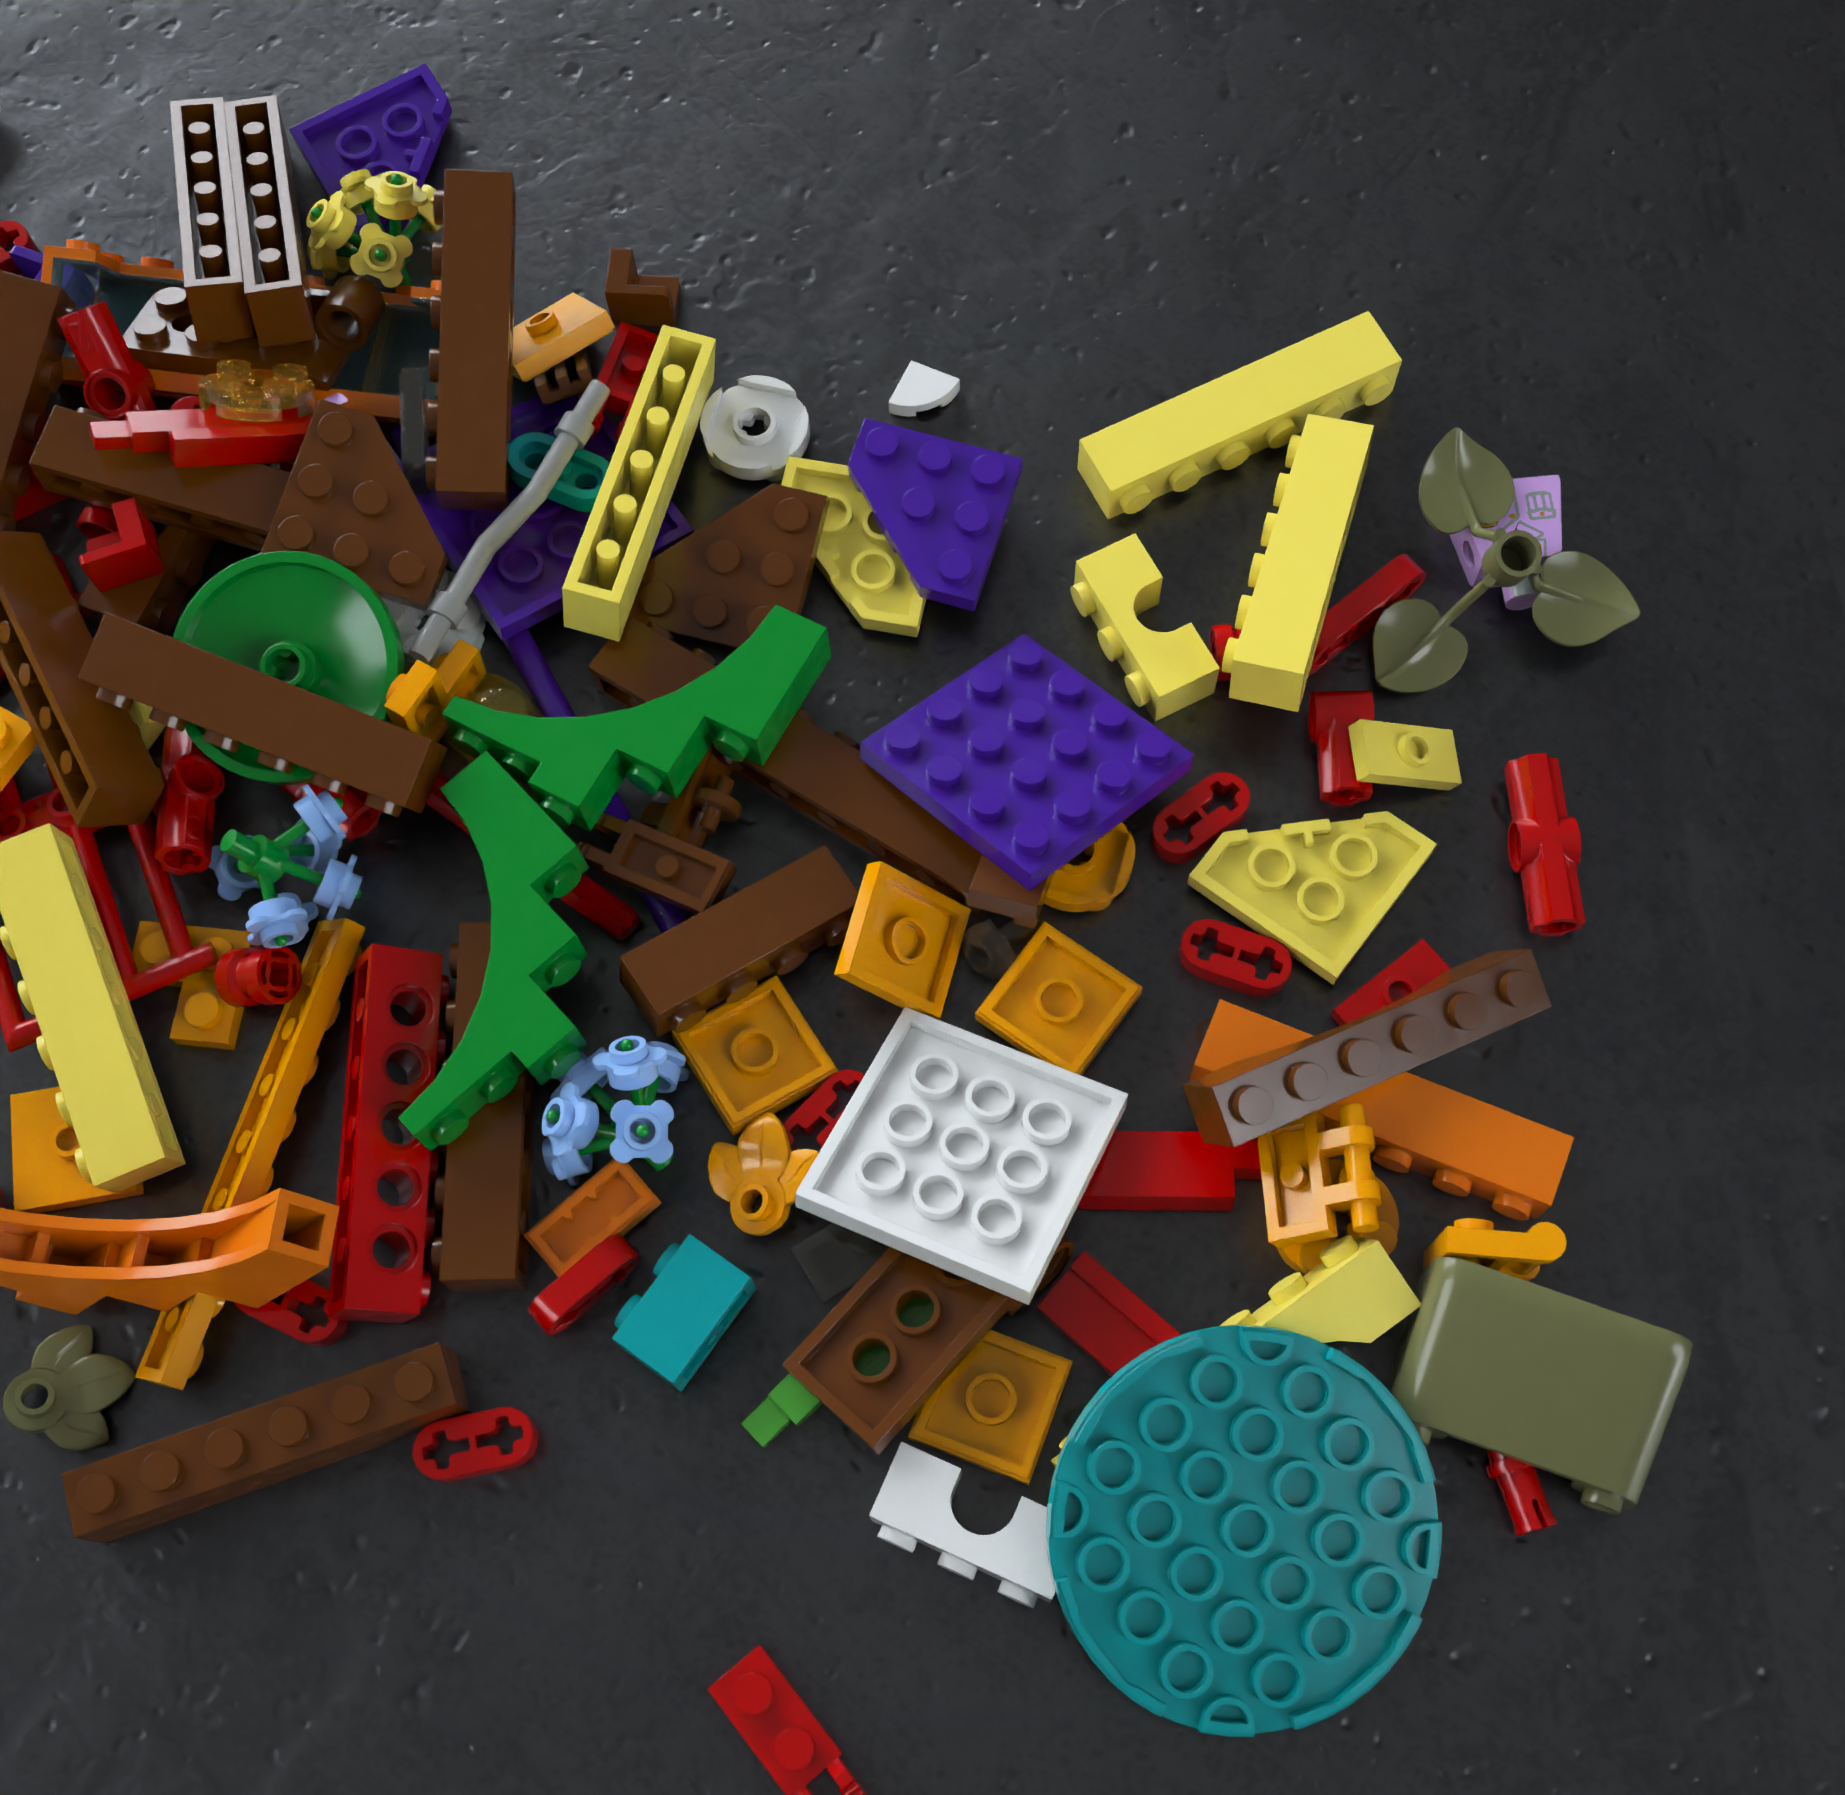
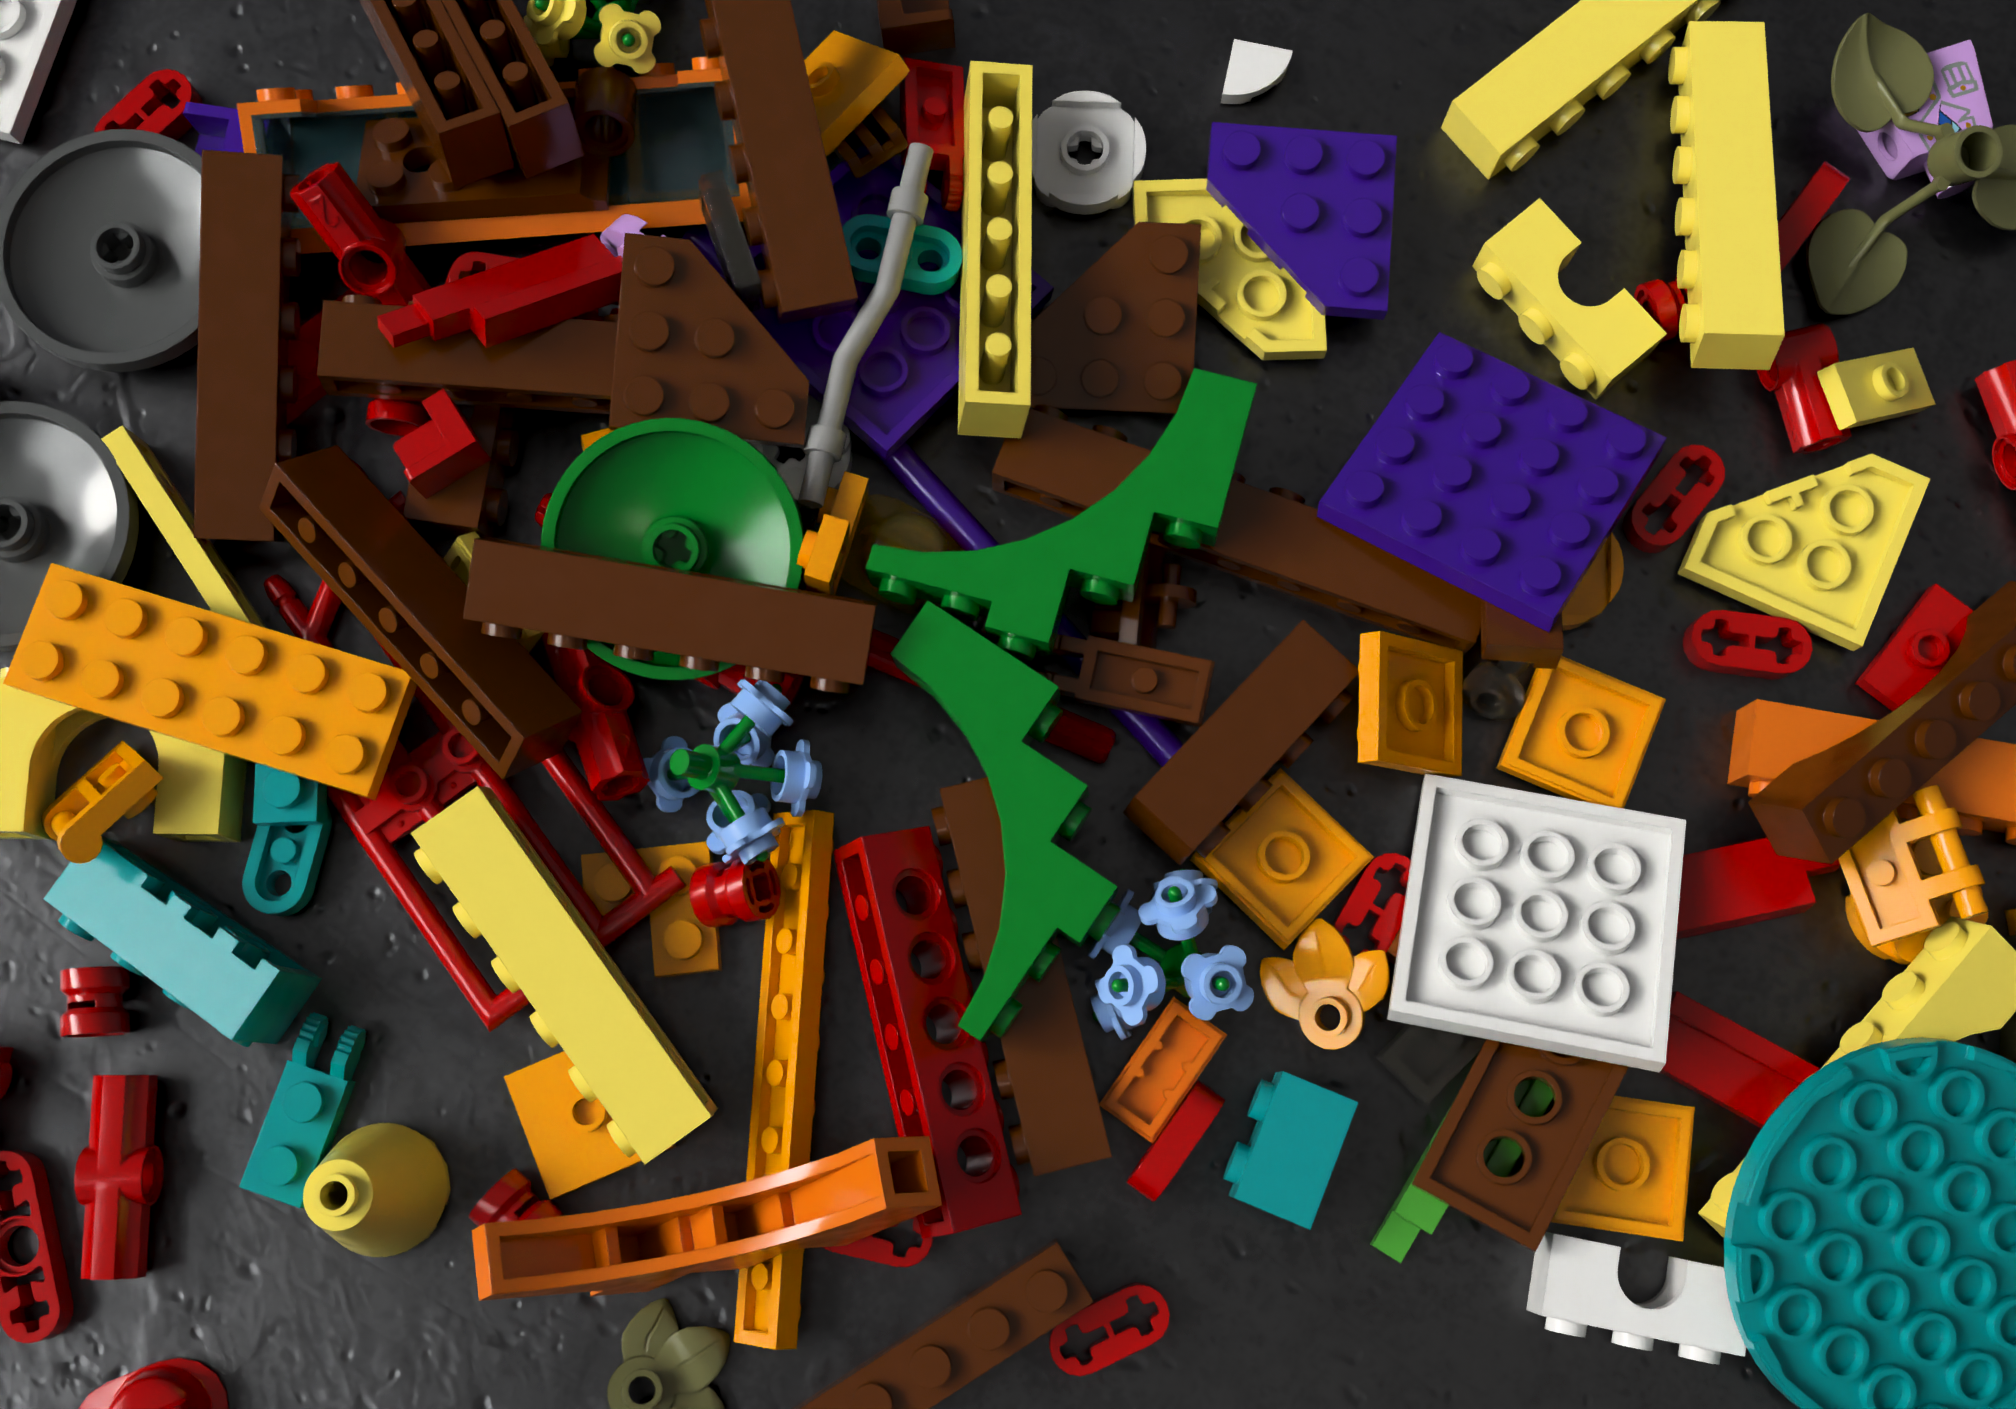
camera: 15 degrees left, 10 degrees up
clear yellow plate [198,359,316,422] -> none

